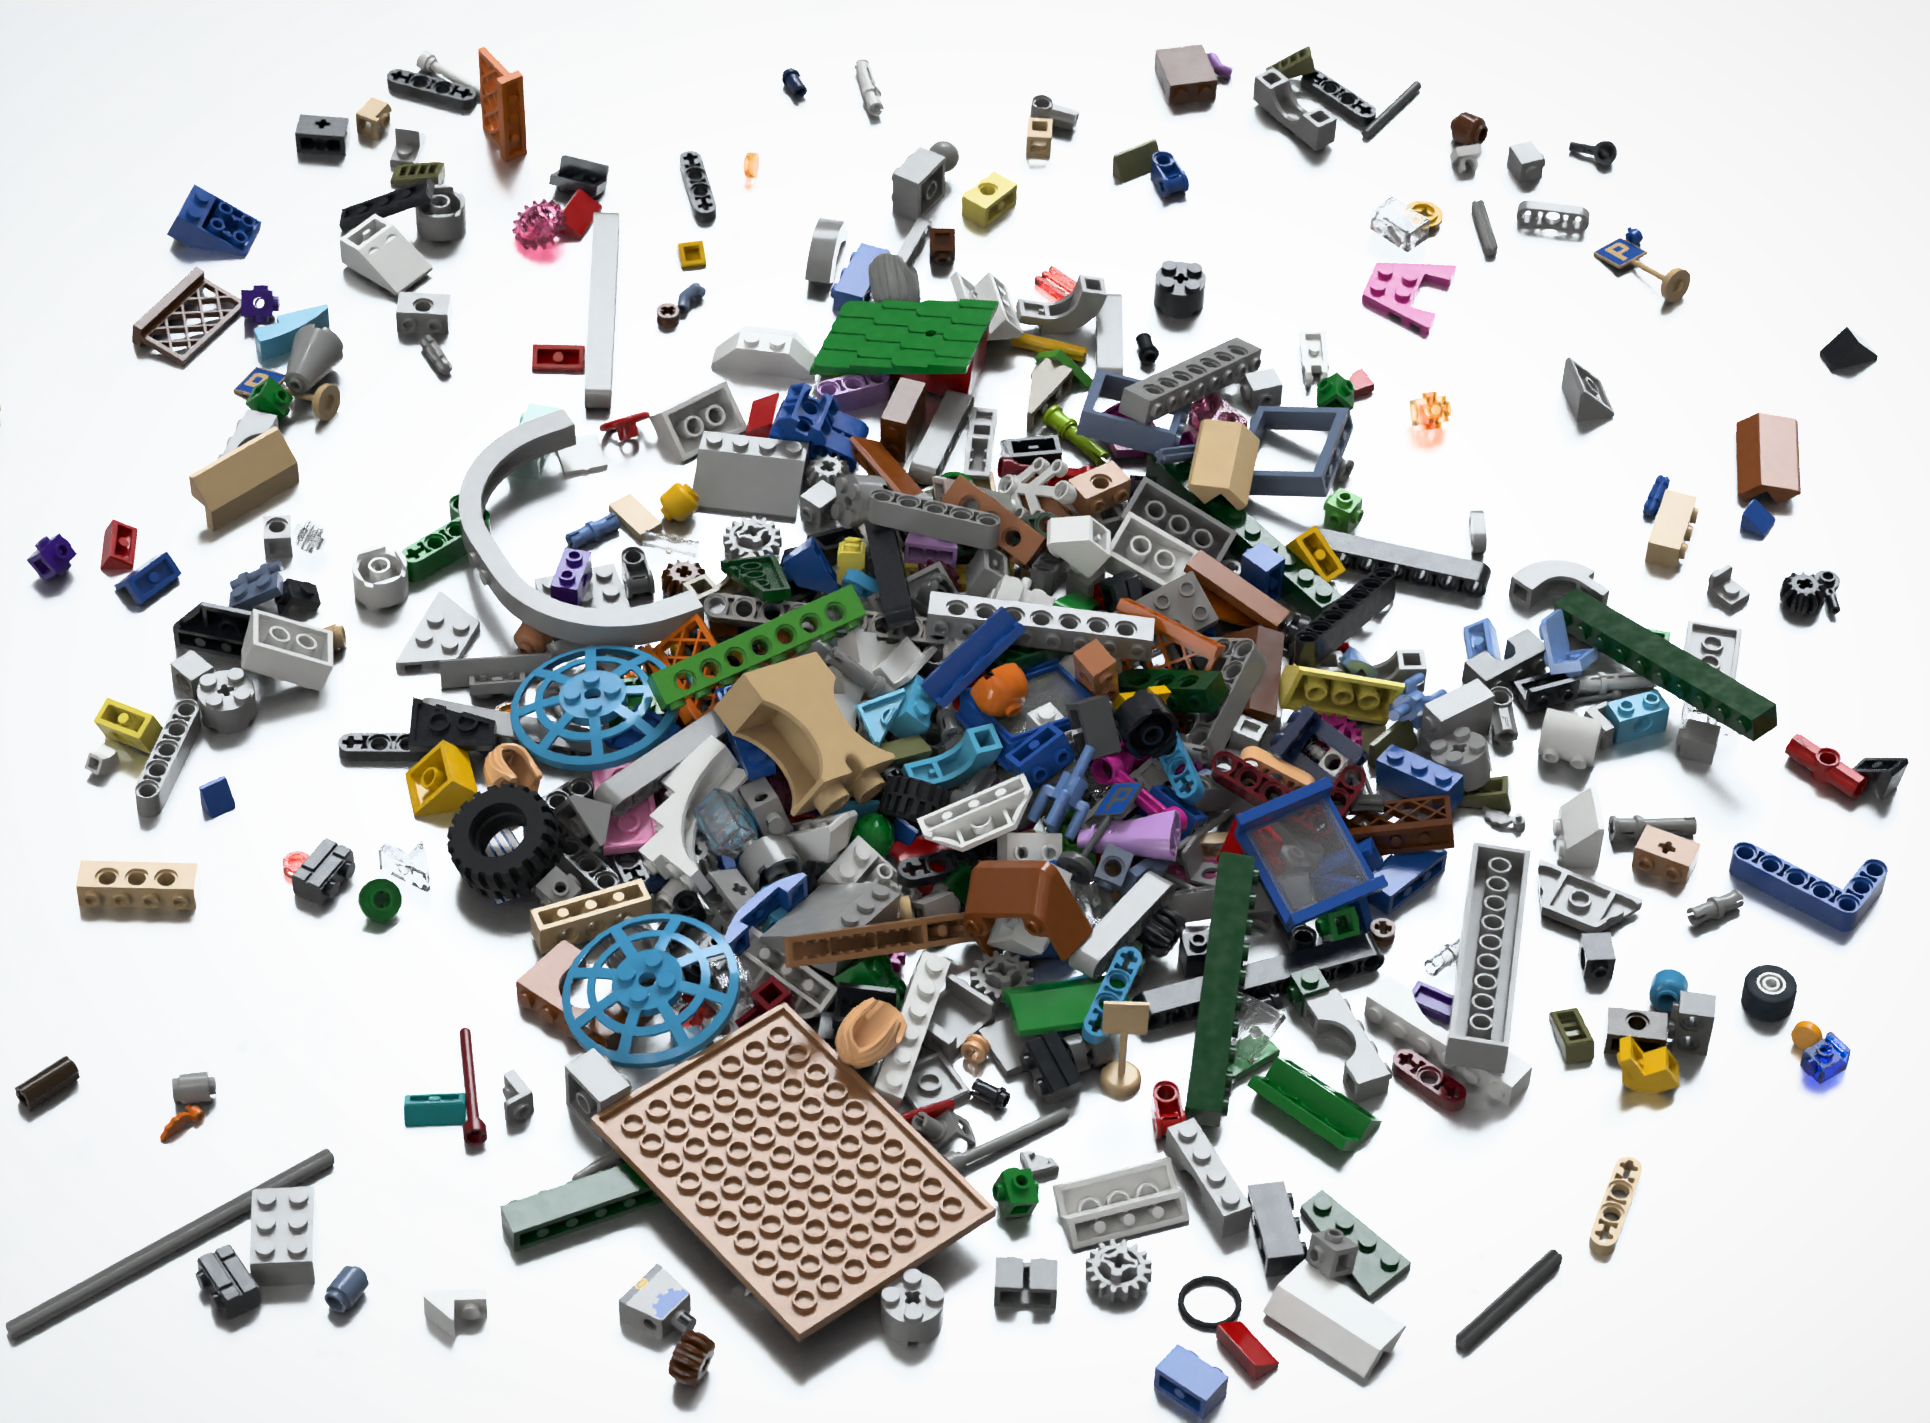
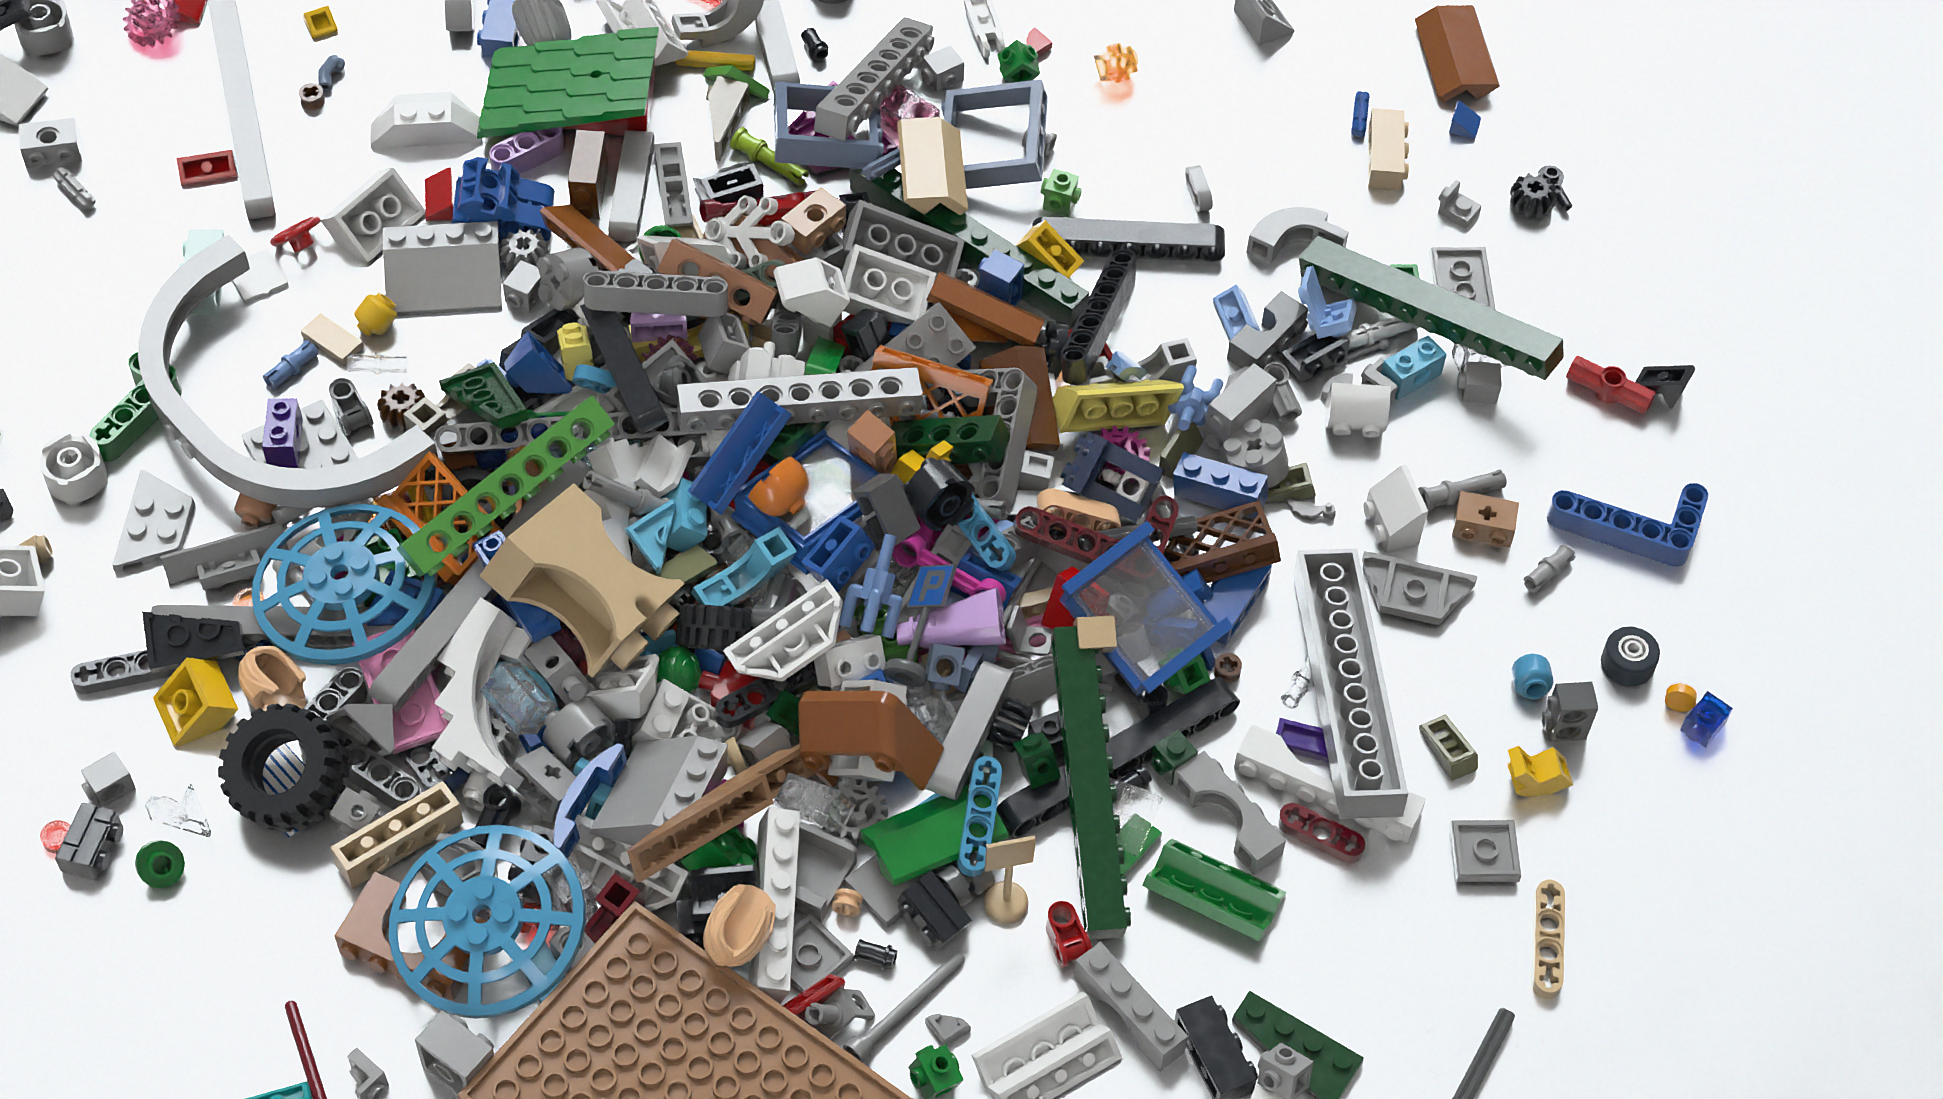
camera: 15 degrees left, 10 degrees up
light grey gear [723,516,782,559] -> none
brick [1578,932,1616,979] -> none
brick [1603,1007,1668,1054] -> none
none -> brick [80,750,136,807]
none -> clear brick [774,773,856,833]
none -> dark green brick [1013,732,1061,789]
none -> tan panel [1073,616,1117,653]
none -> light grey plate [1449,820,1522,882]

